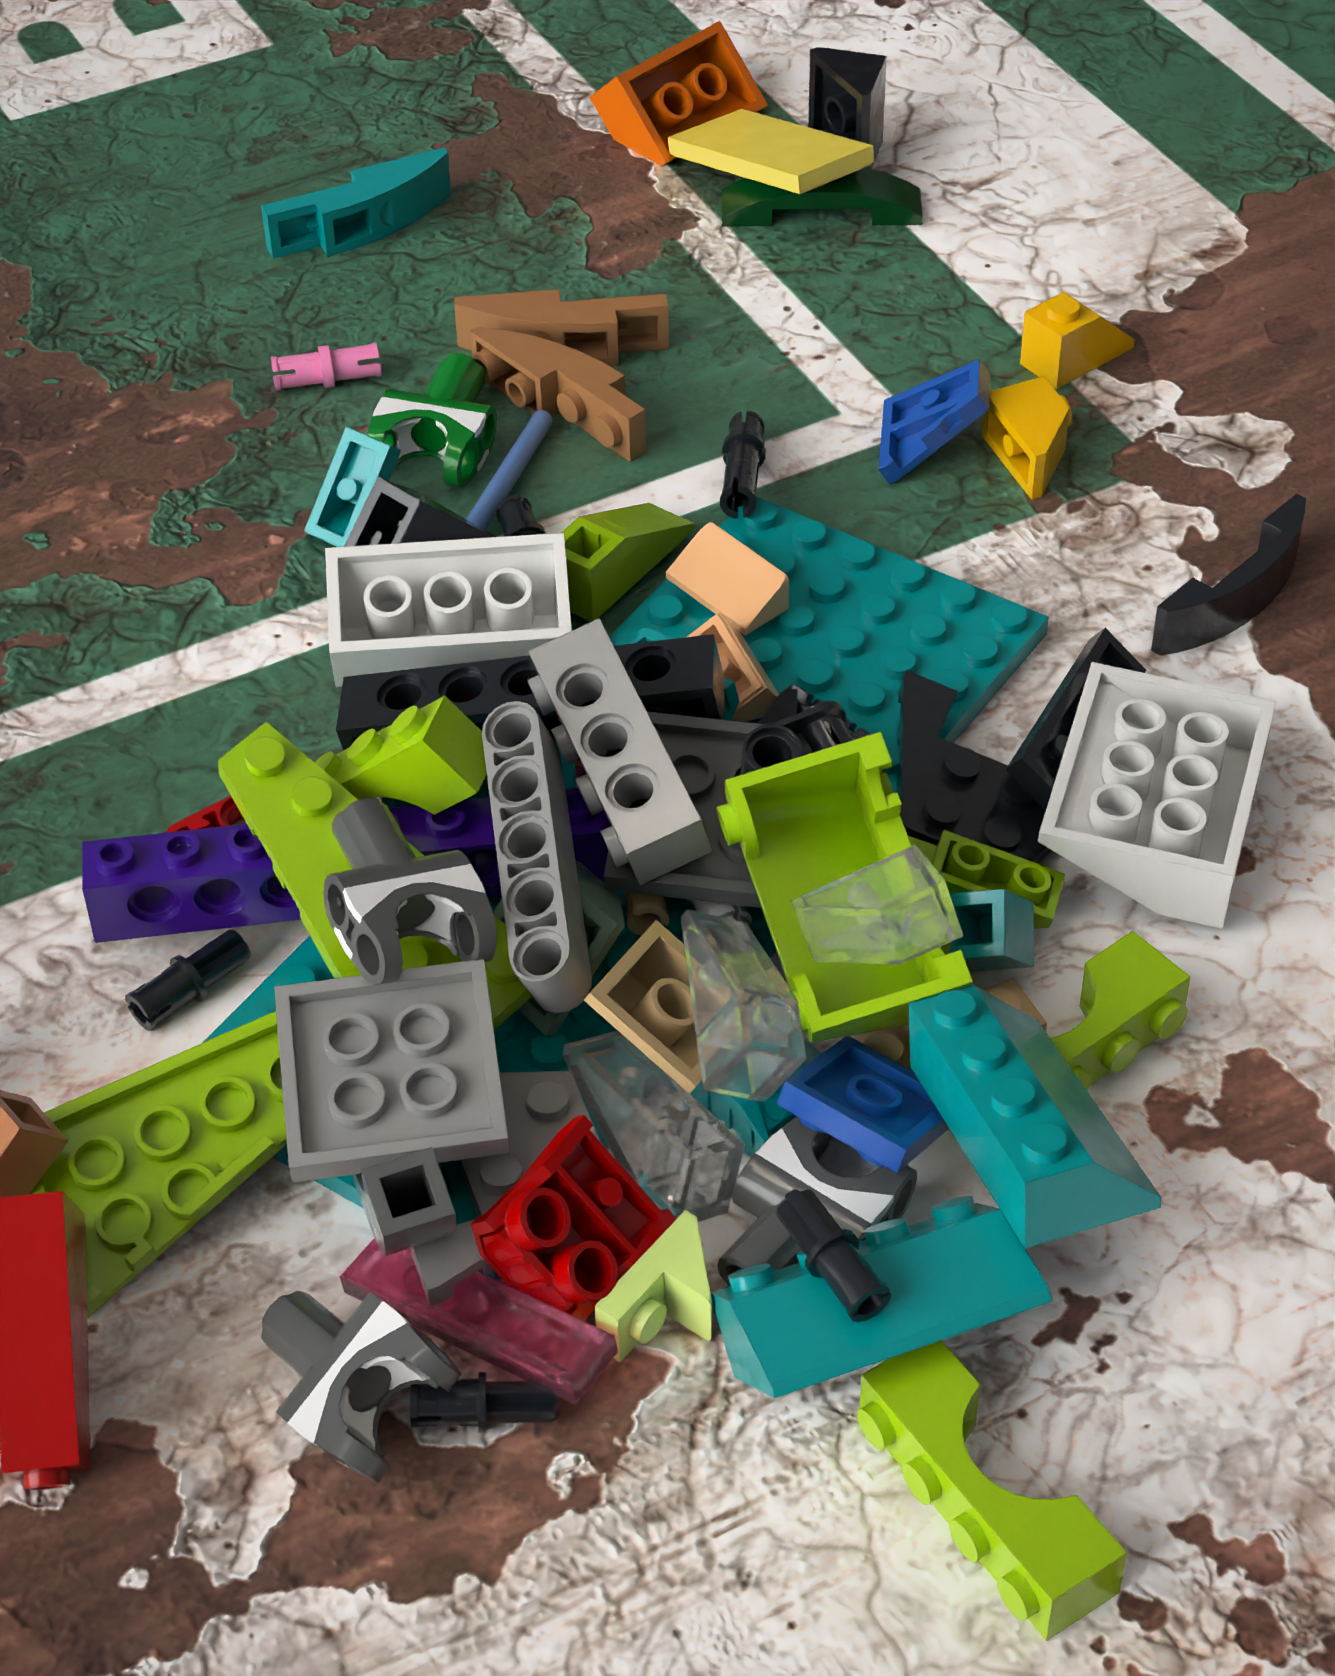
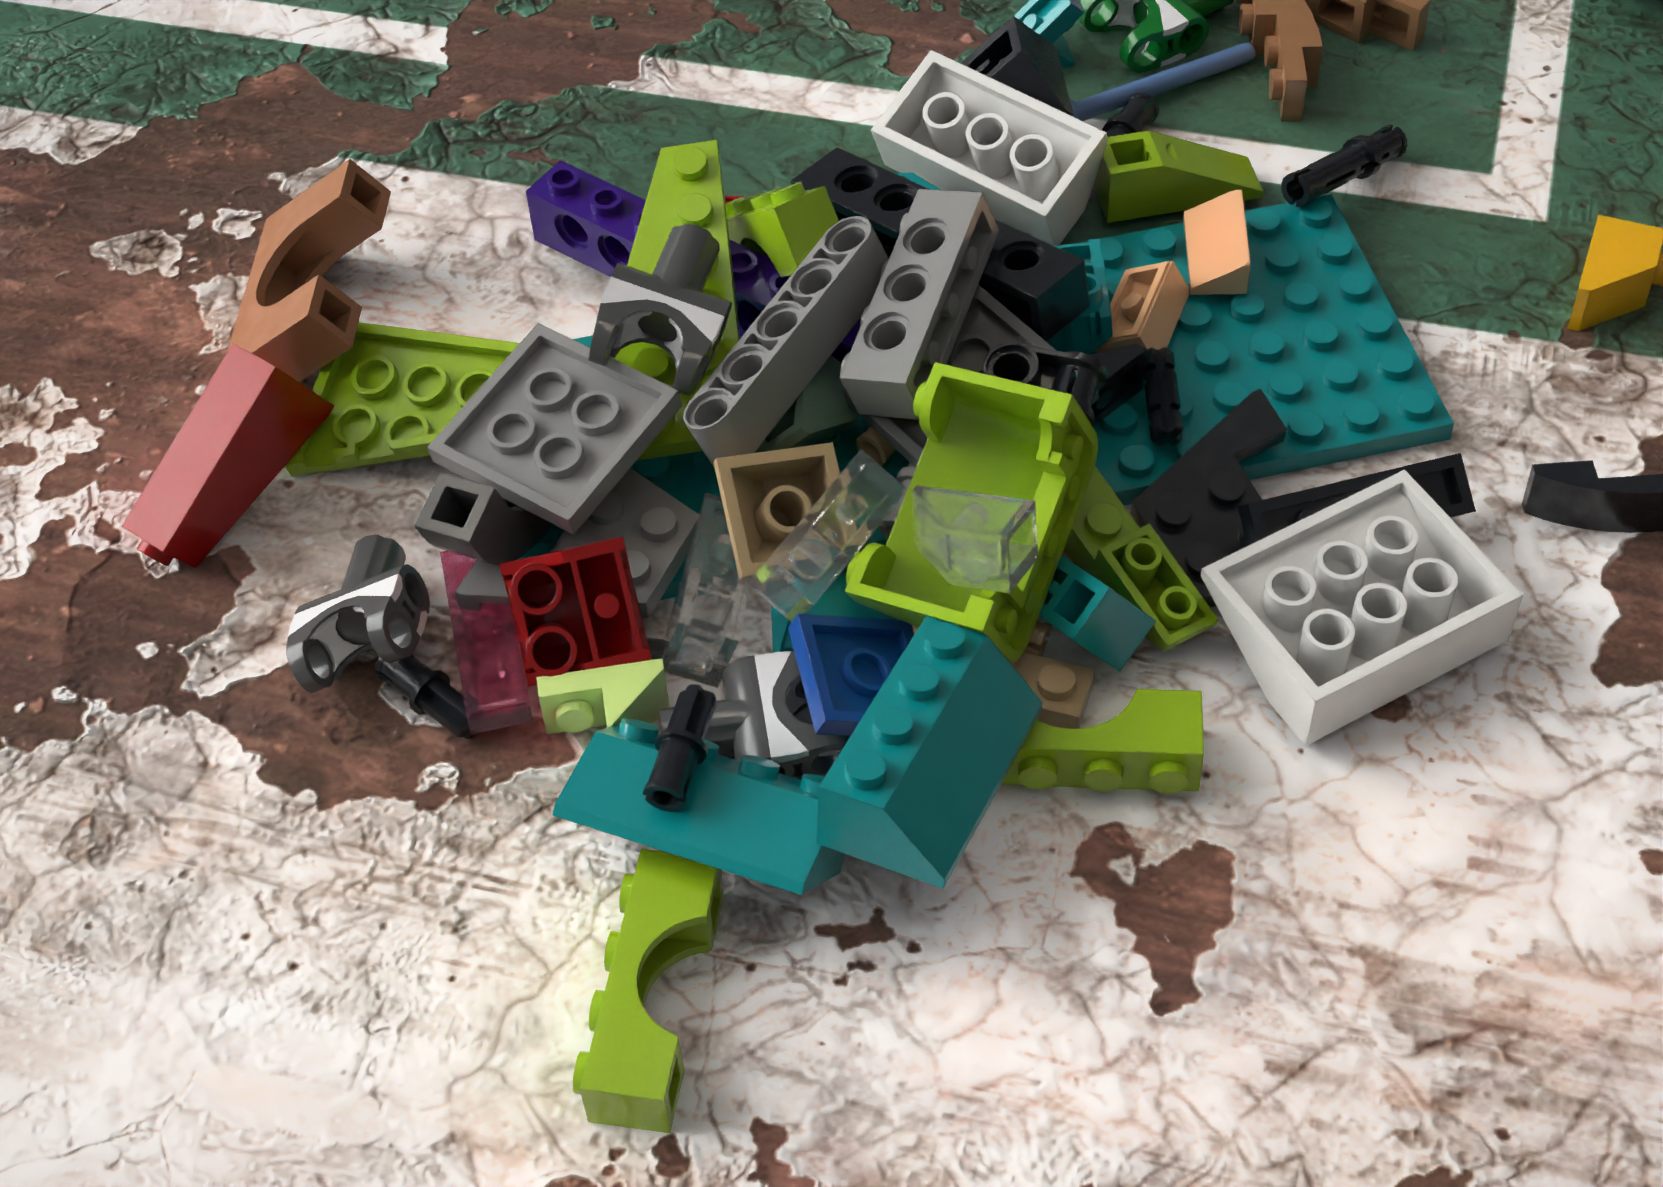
camera: 45 degrees right, 5 degrees up
black axle [125,929,251,1031] -> none
blue wing [878,359,990,484] -> none

